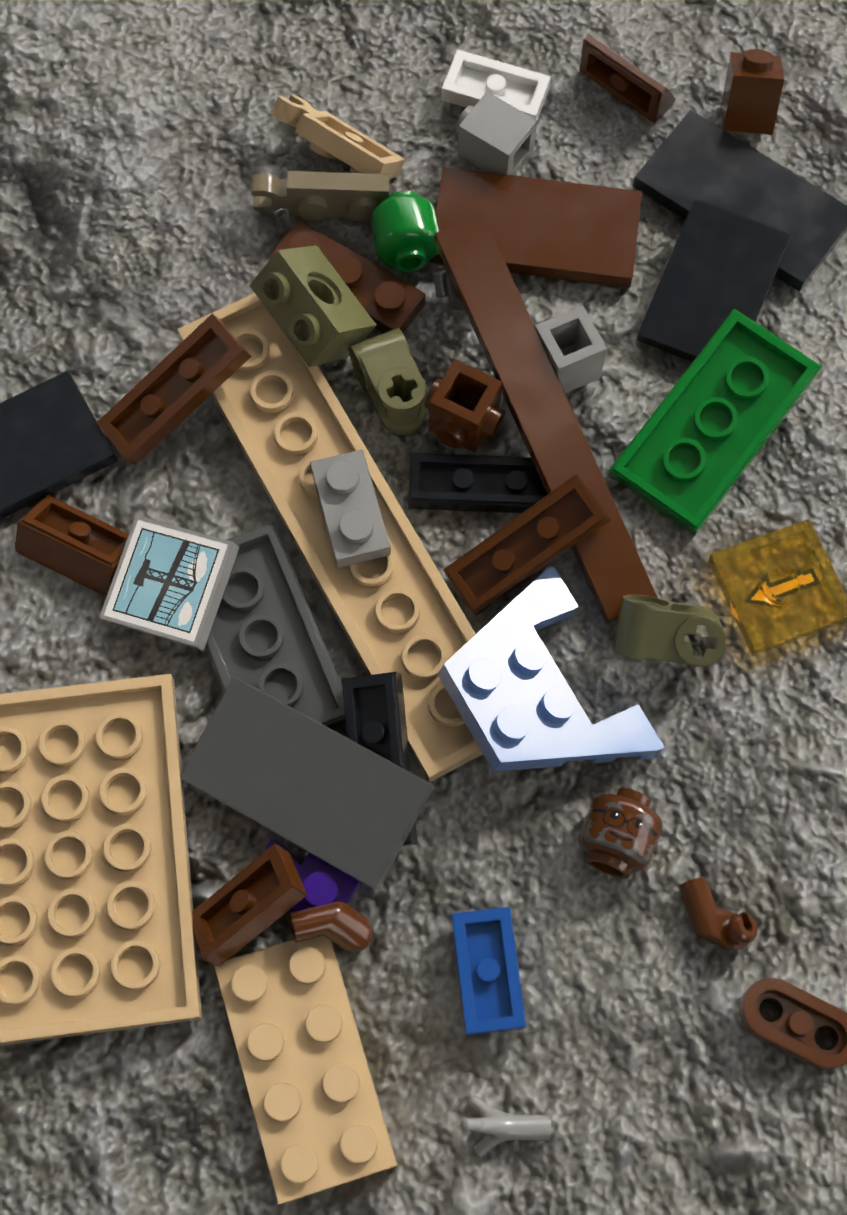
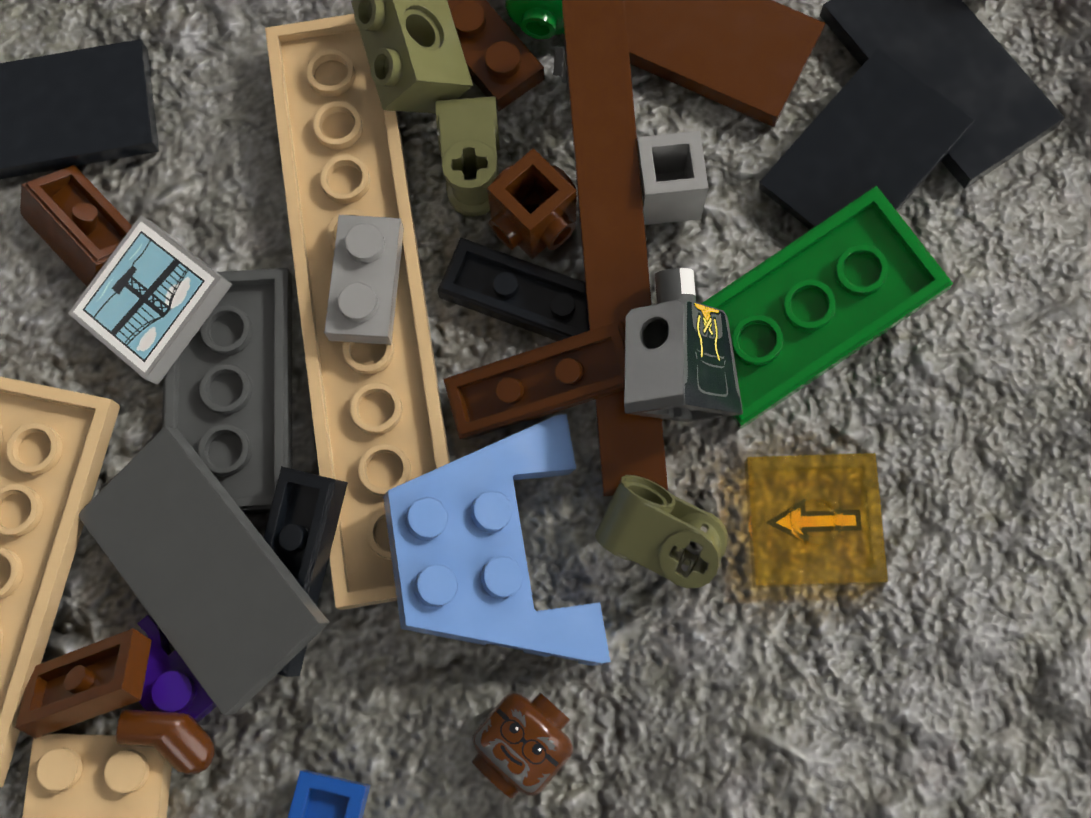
camera: 25 degrees right, 5 degrees up
reddish brown plate [96,313,252,465] -> none
none -> dark grey torso [624,268,743,422]

